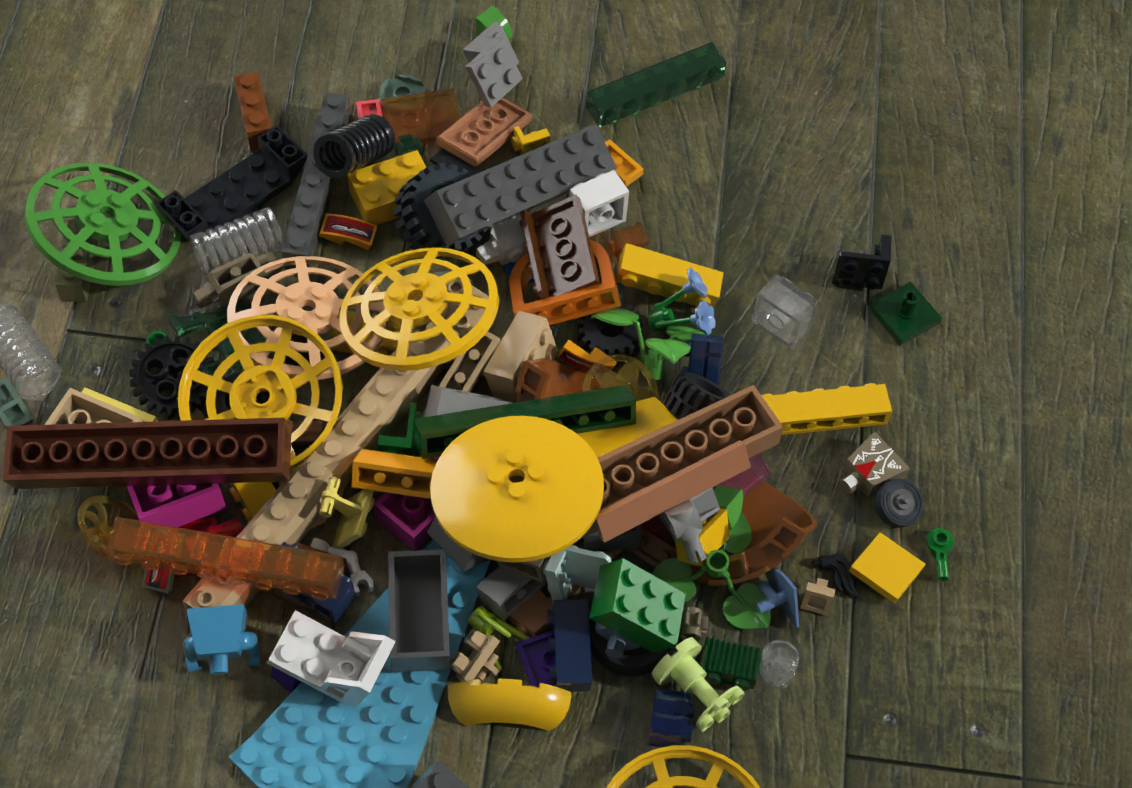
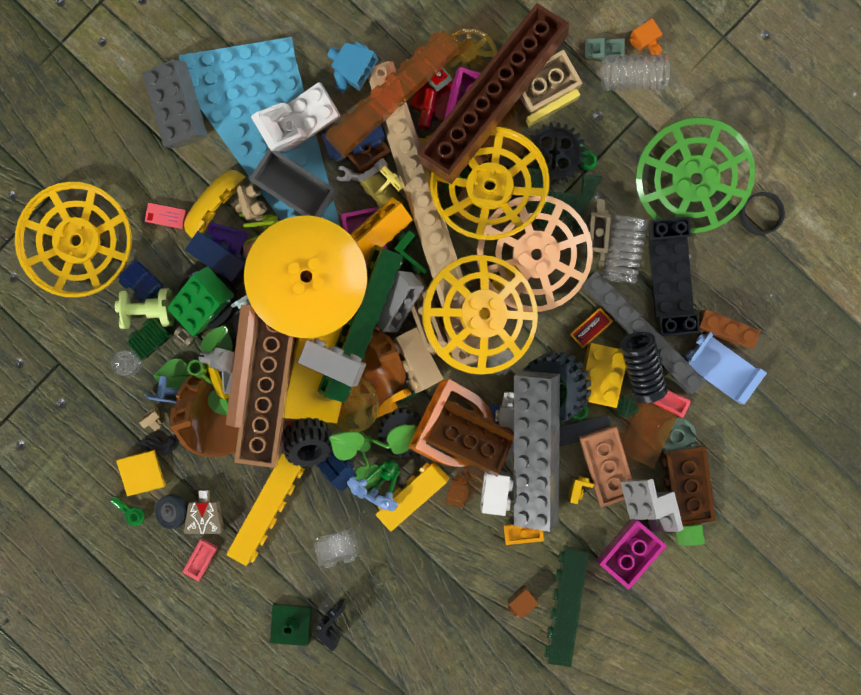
camera: 130 degrees right, 30 degrees up
none -> coral tile [145,203,187,230]
none -> coral tile [182,538,218,582]
none -> light grey brick [298,338,366,387]
none -> dark orange brick [508,585,539,619]
none -> dark pink brick [596,520,667,590]
none -> reddish brown bracket [661,445,716,526]
none -> light blue panel [685,332,767,404]
none -> black tyre [739,192,785,235]

